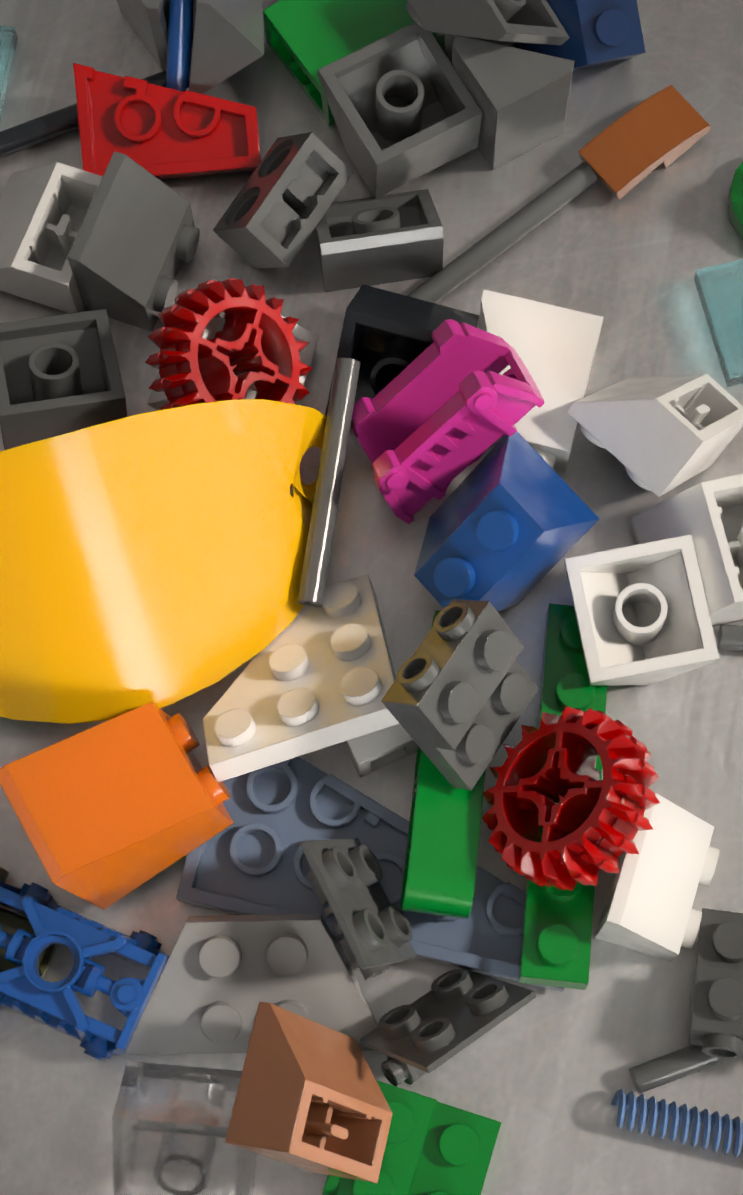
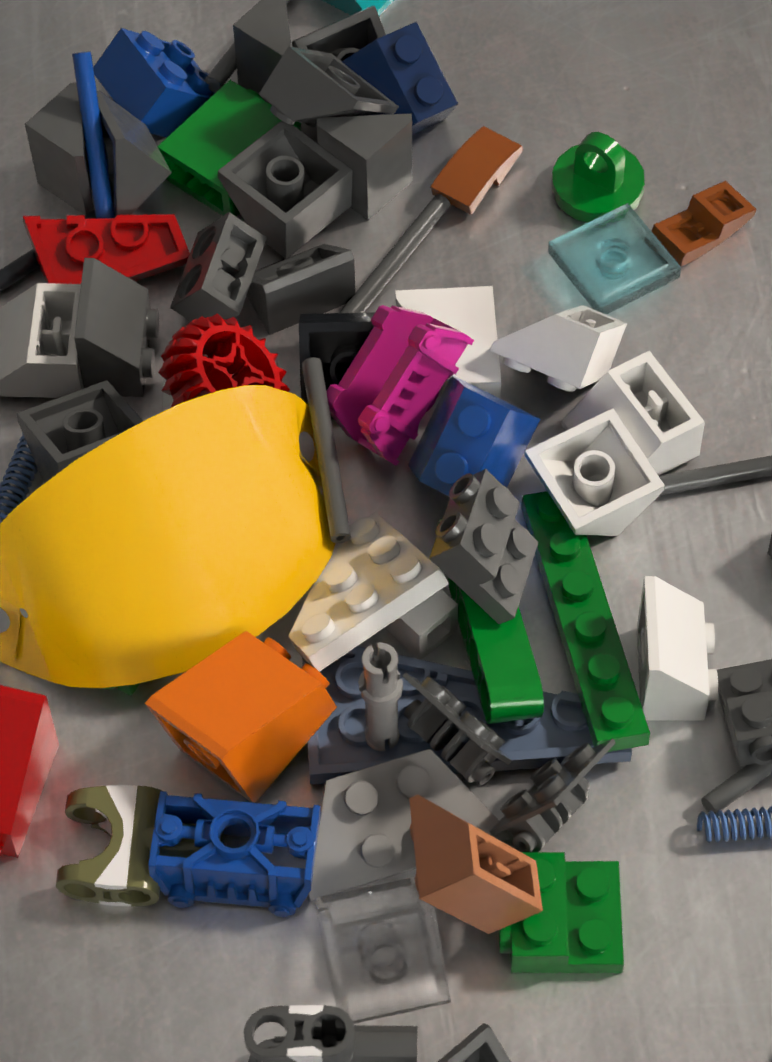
camera: 20 degrees left, 15 degrees down
red gear [481,706,660,891] -> none
none -> light grey pin [359,642,403,751]

